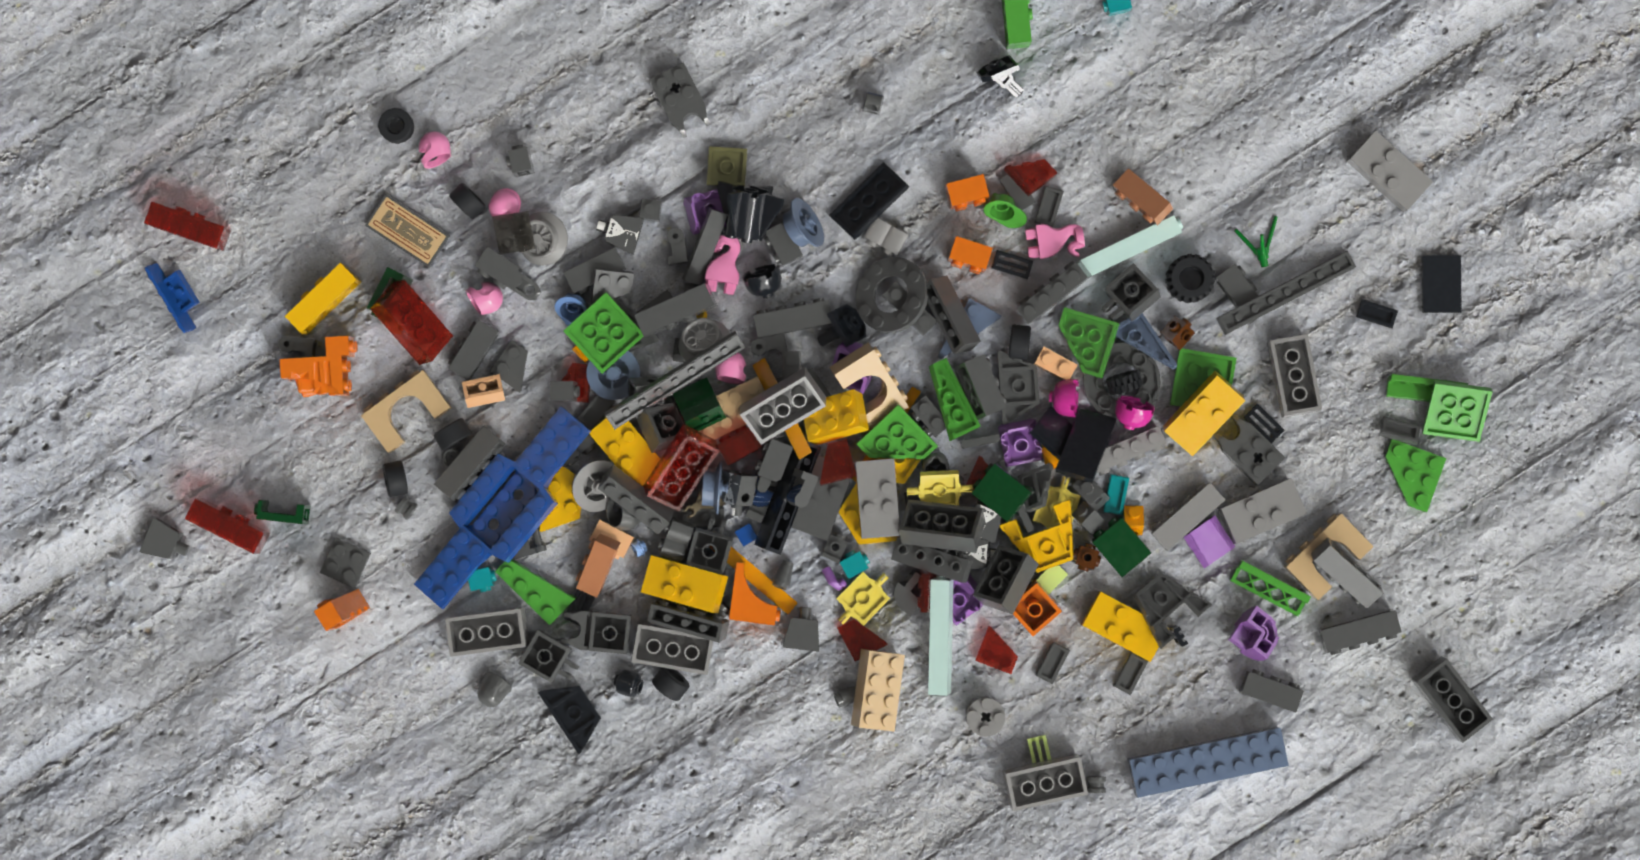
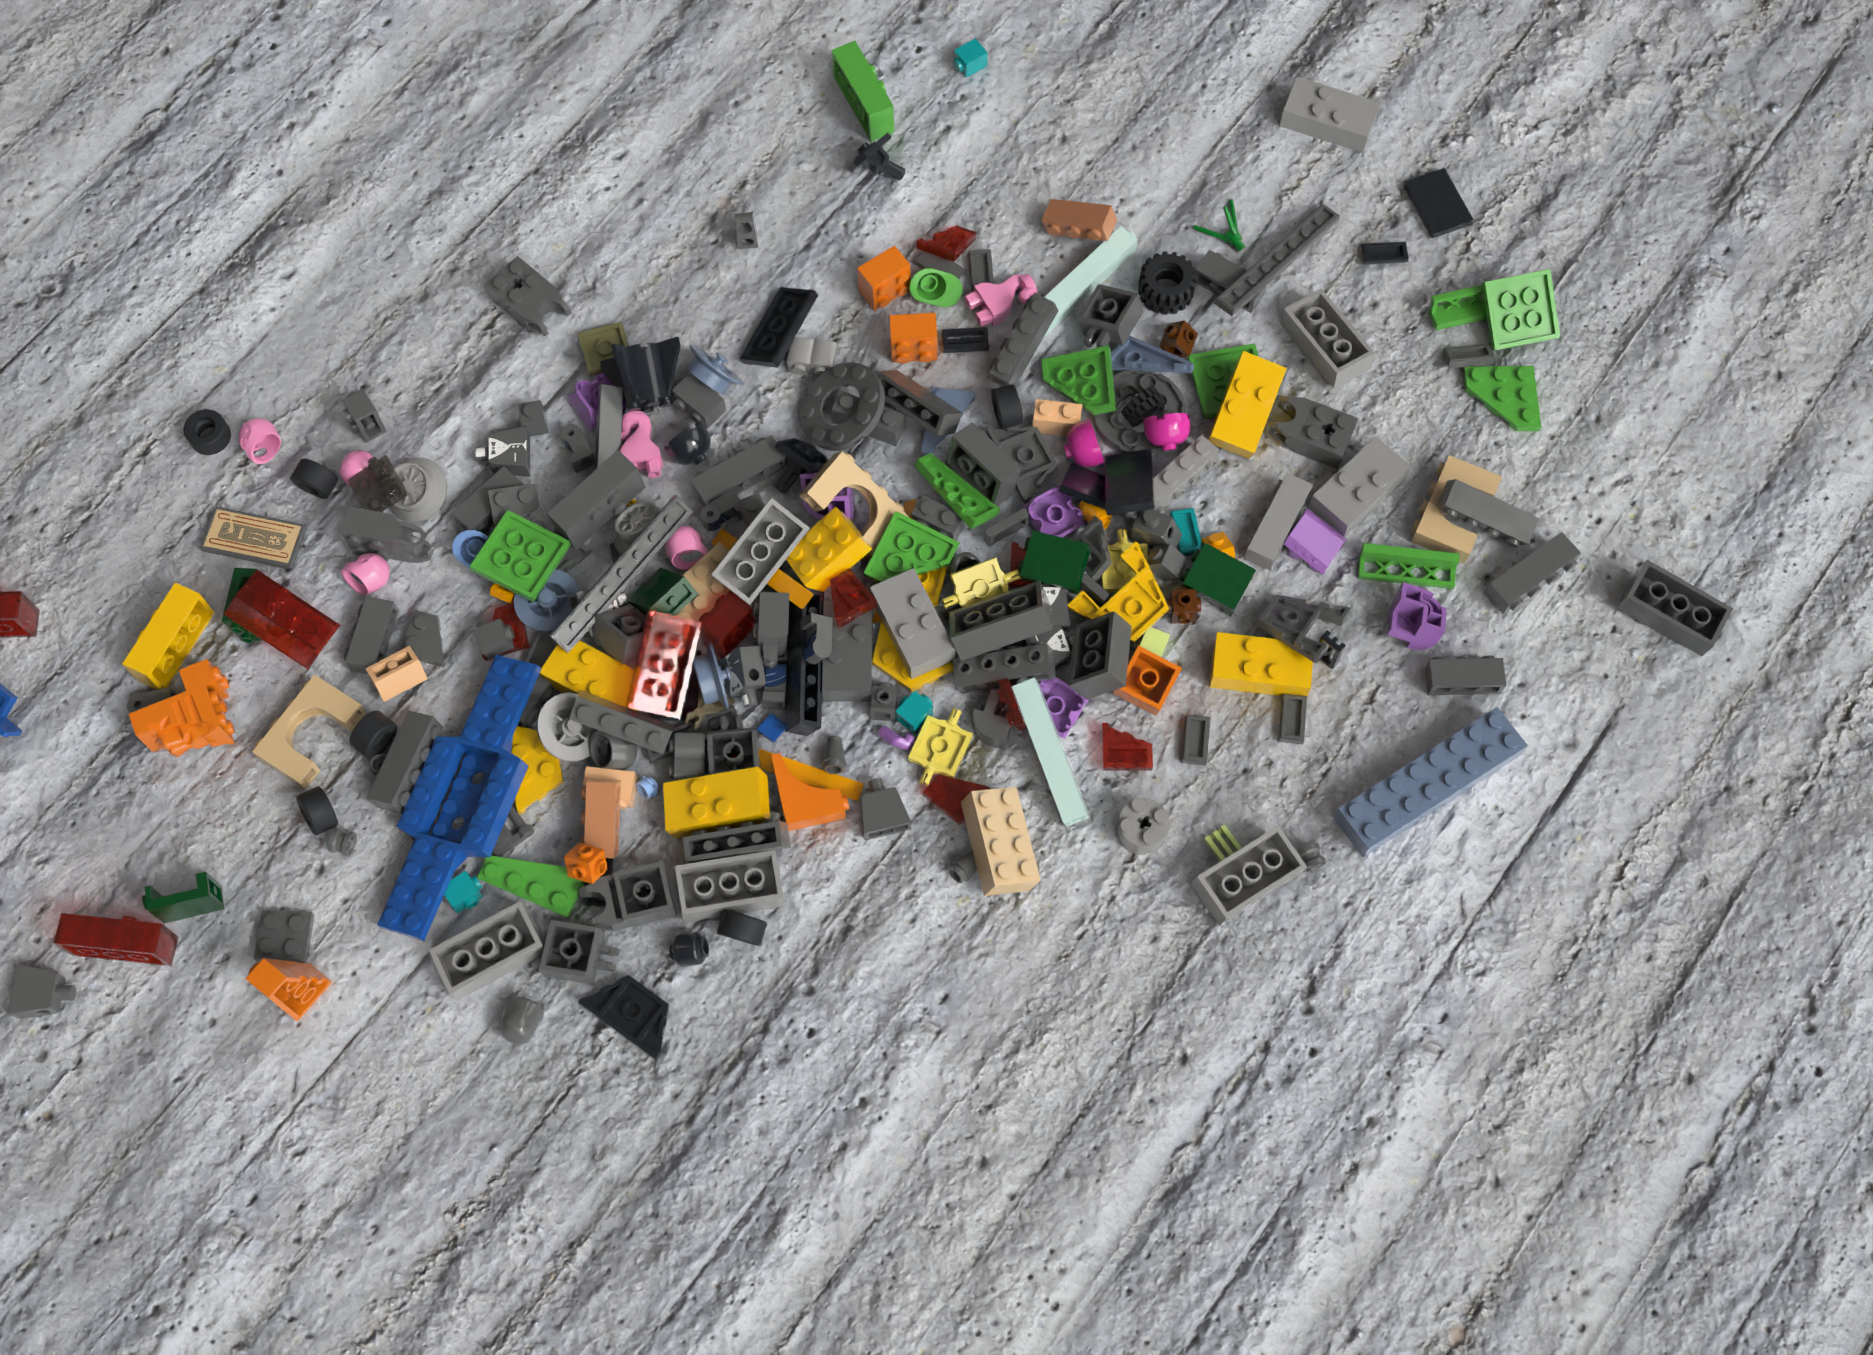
camera: 20 degrees left, 20 degrees down
black tile [1243,404,1285,444] -> none
none -> orange brick [564,843,607,884]

